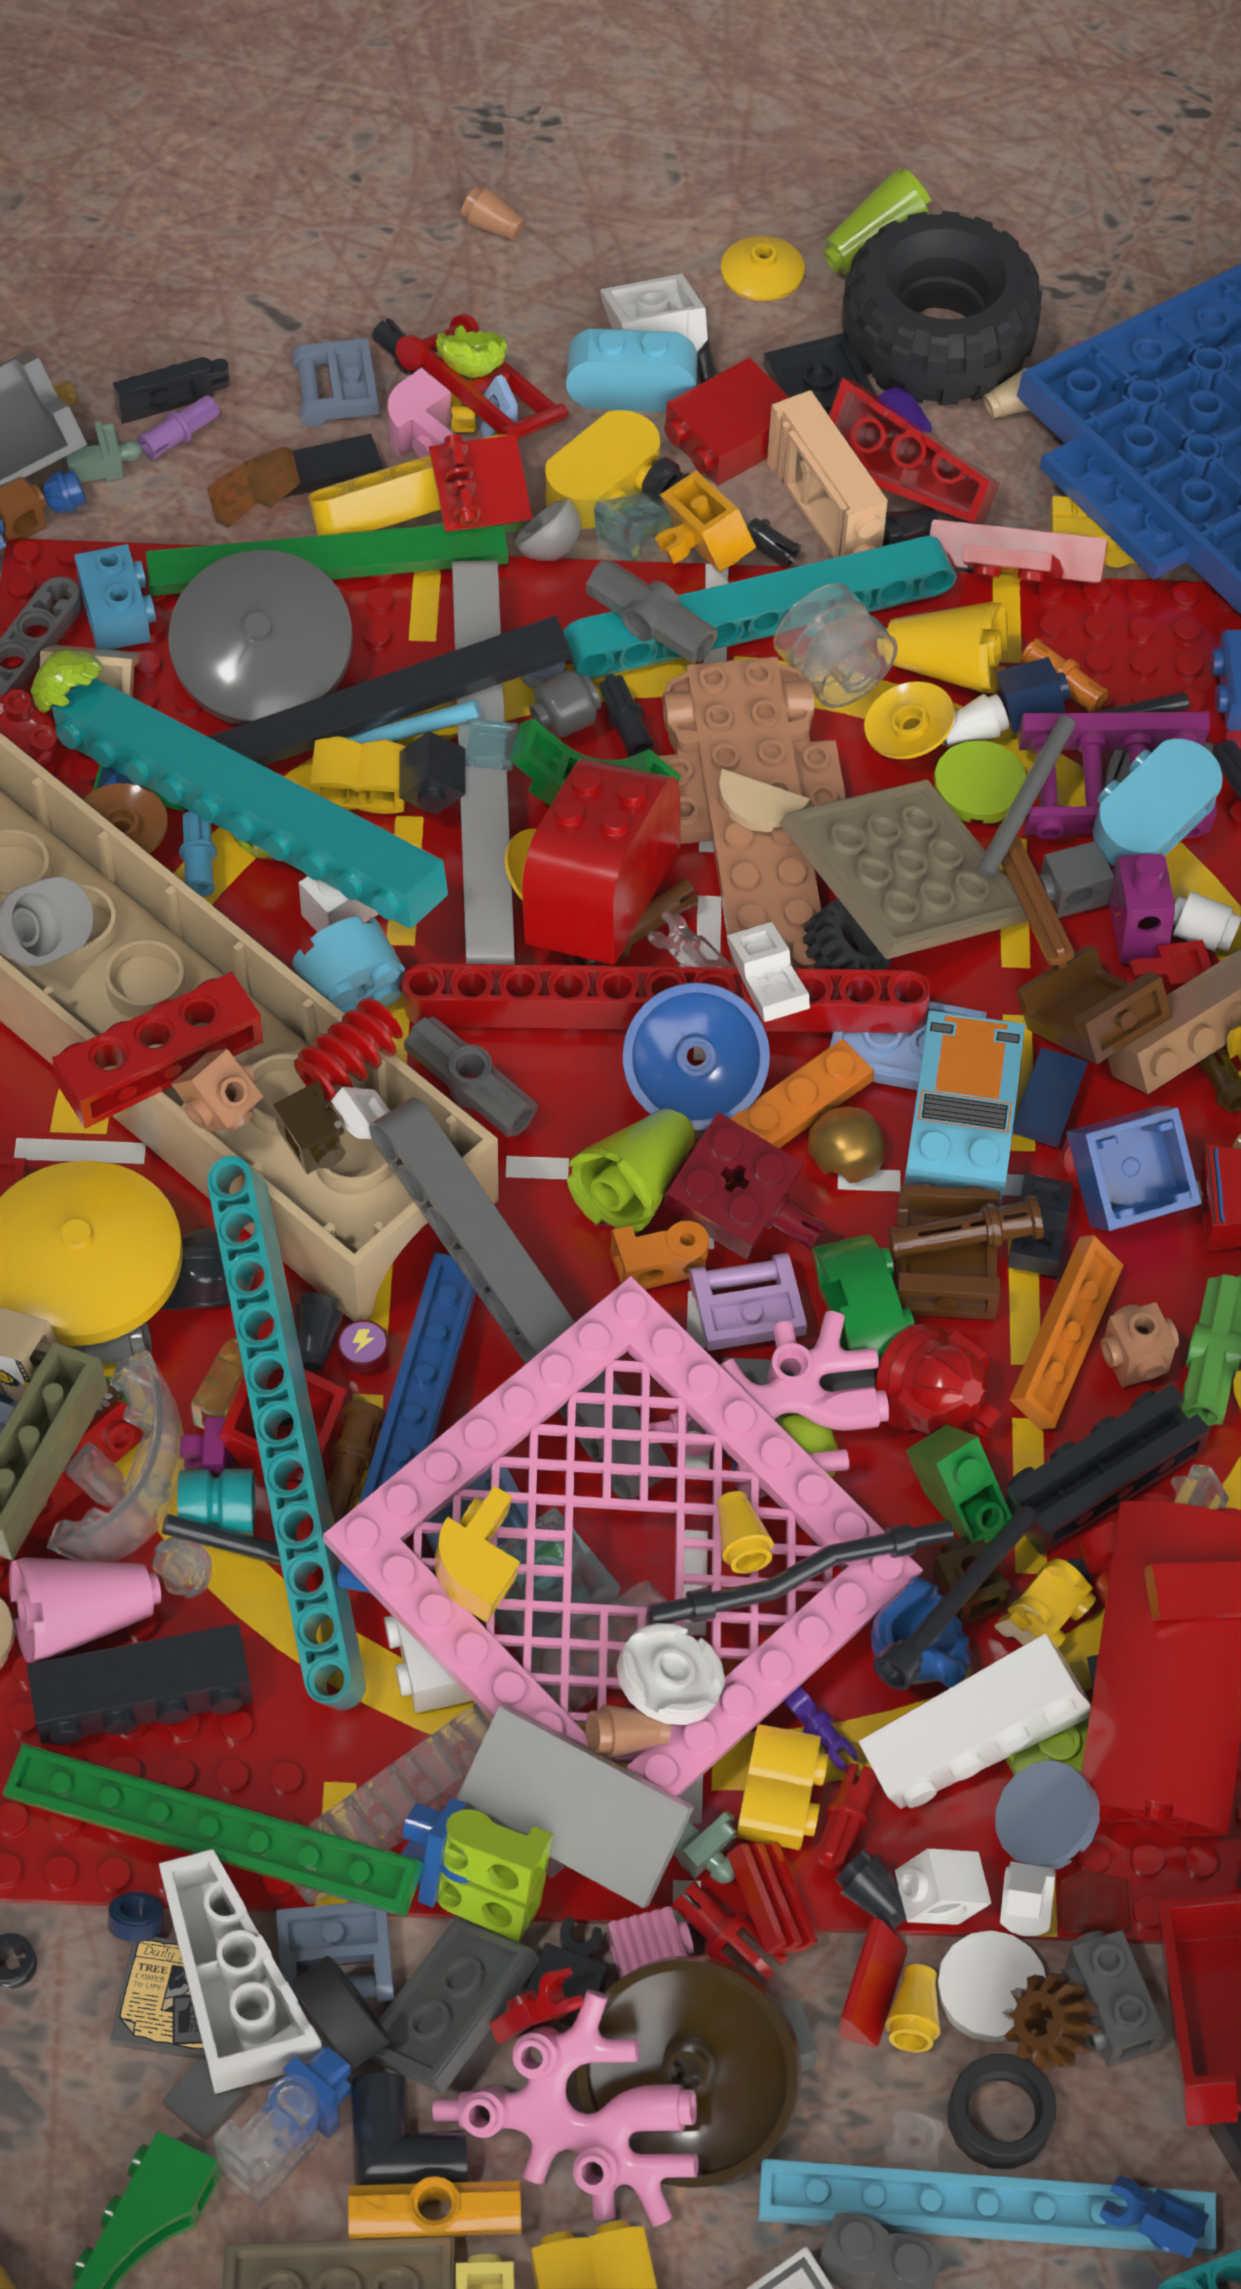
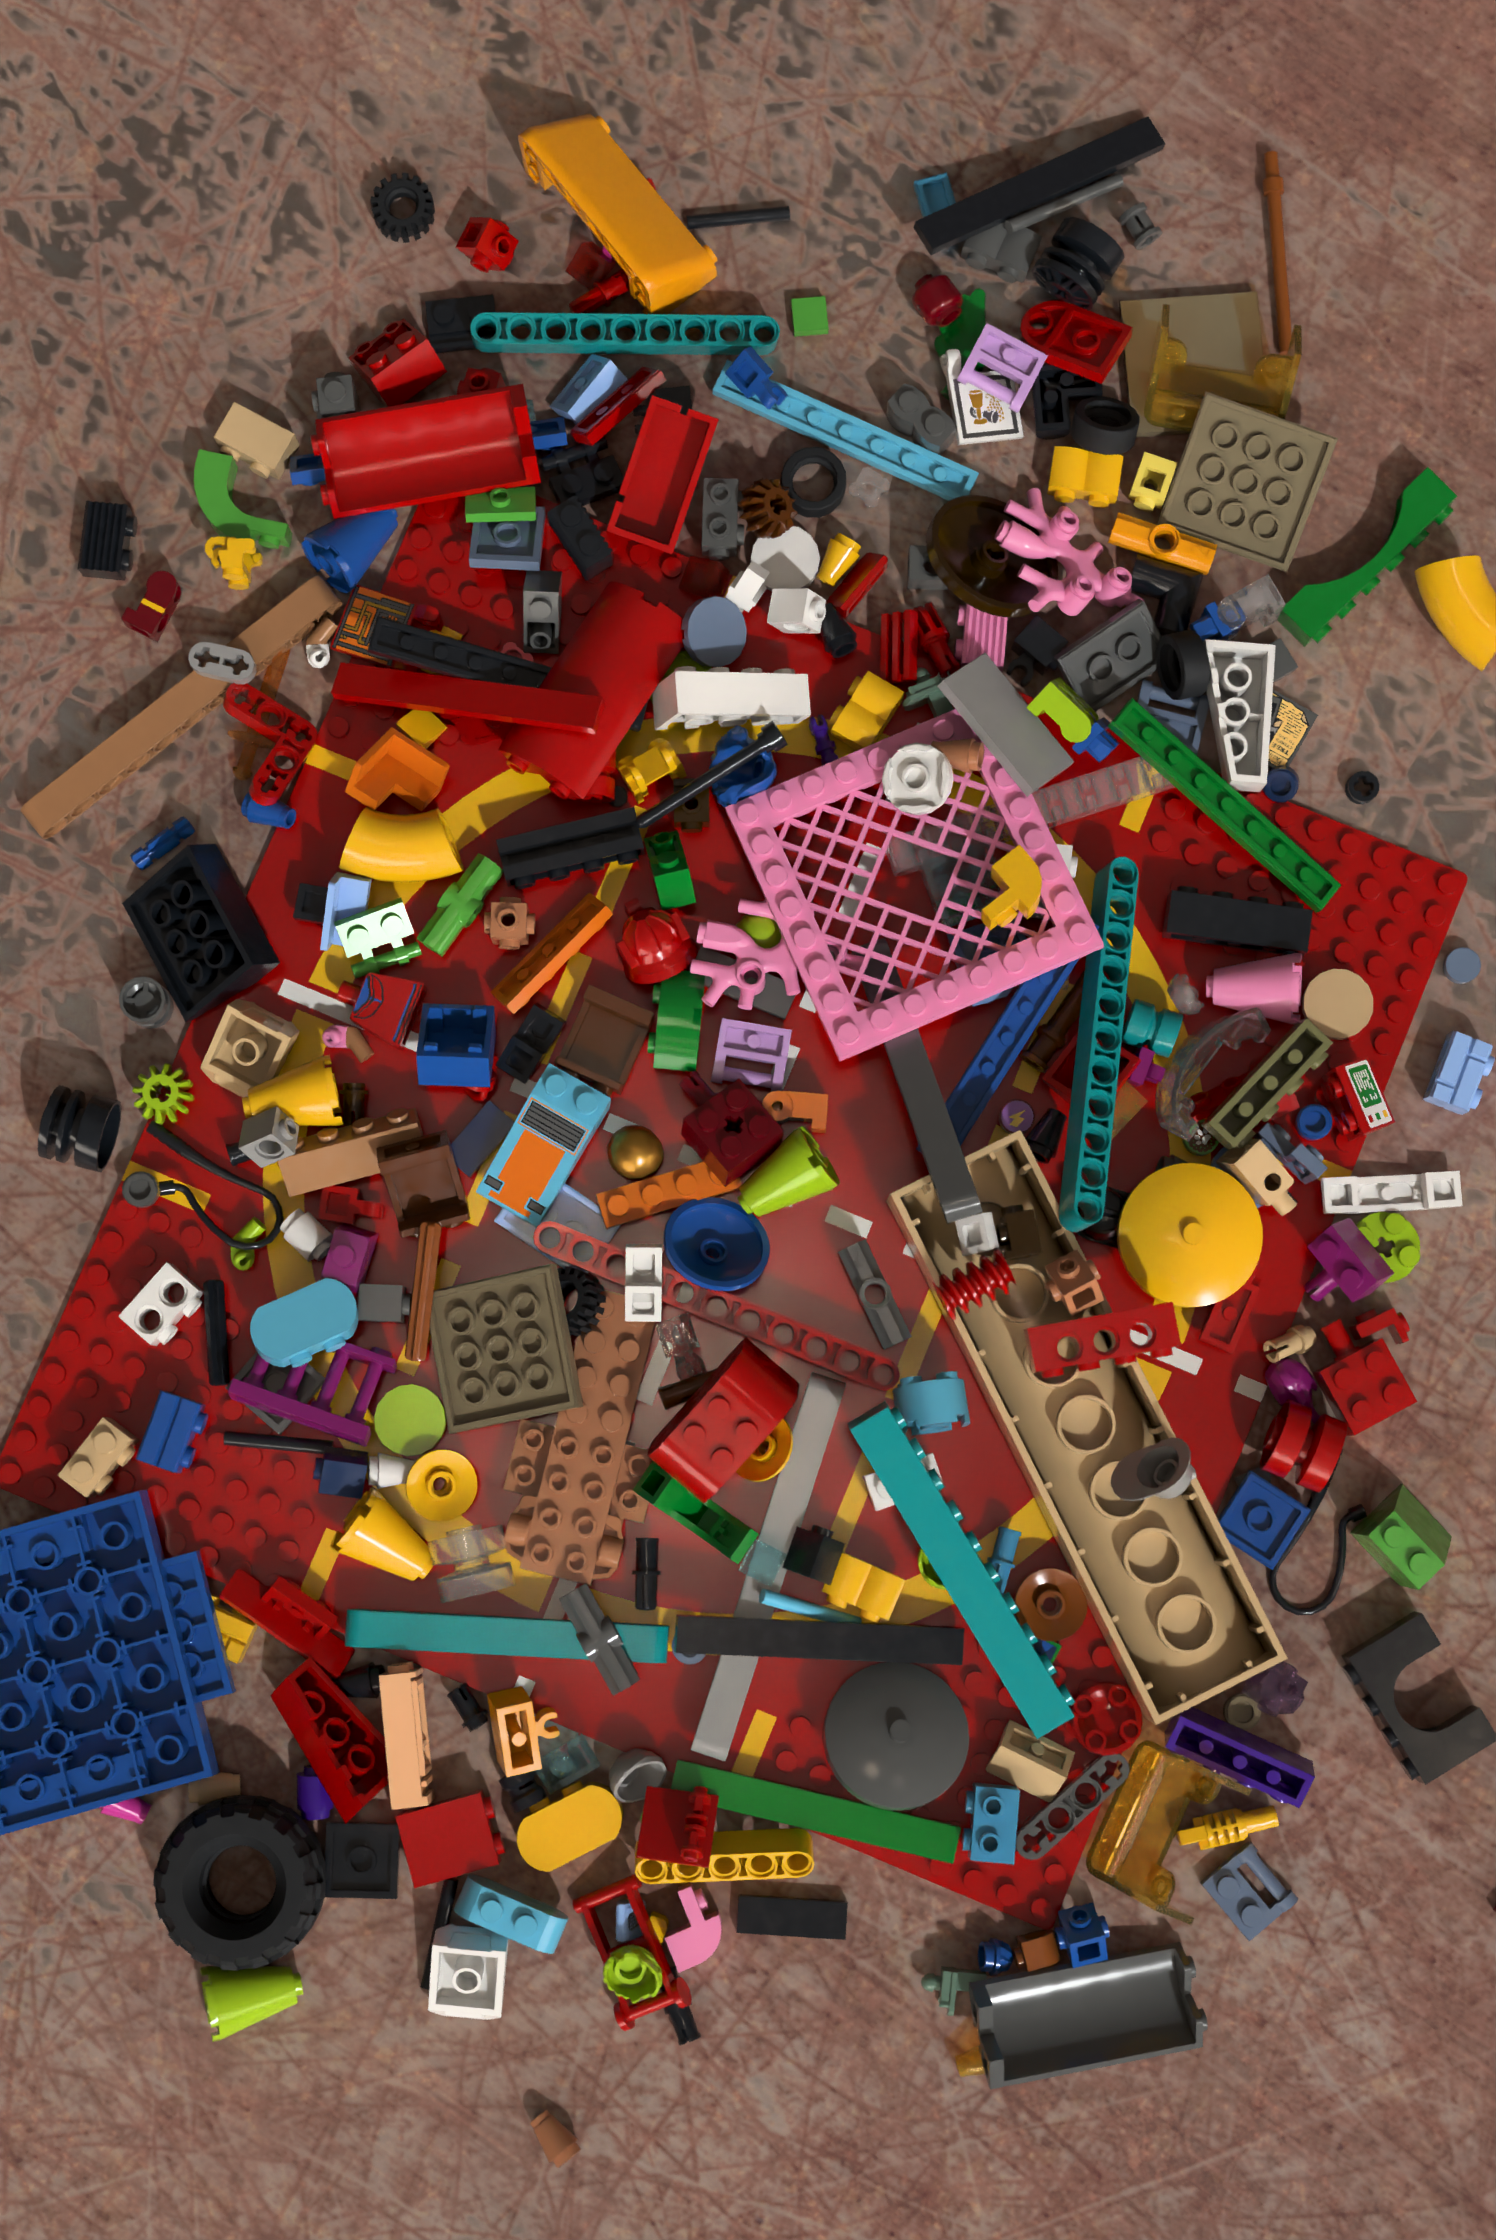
camera: 160 degrees left, 25 degrees up
lime hair [31,649,103,713] -> none
clear slope [65,1443,126,1510] -> none
black hinge [113,357,230,424] -> none
medium lavender axle [137,396,220,460] -> none
black bar [162,1513,315,1574] -> none
clear orange slope [207,447,300,528] -> none
sand blue plate [291,338,379,427] -> none
red plate [489,1967,584,2044] -> none
dark grey head [529,670,601,739] -> none
black bar [646,1520,954,1625] -> none
yellow cone [717,1491,774,1574] -> none
tan tile [718,768,810,832] -> none
yellow dish [721,236,805,301] -> none
red axle [815,1763,879,1870] -> none
reddish brown pin [888,1195,1044,1260] -> none
dark grey bar [976,715,1076,879] -> none
orange pin [1020,638,1109,712] -> none
clear tile [1171,1464,1229,1510] -> none

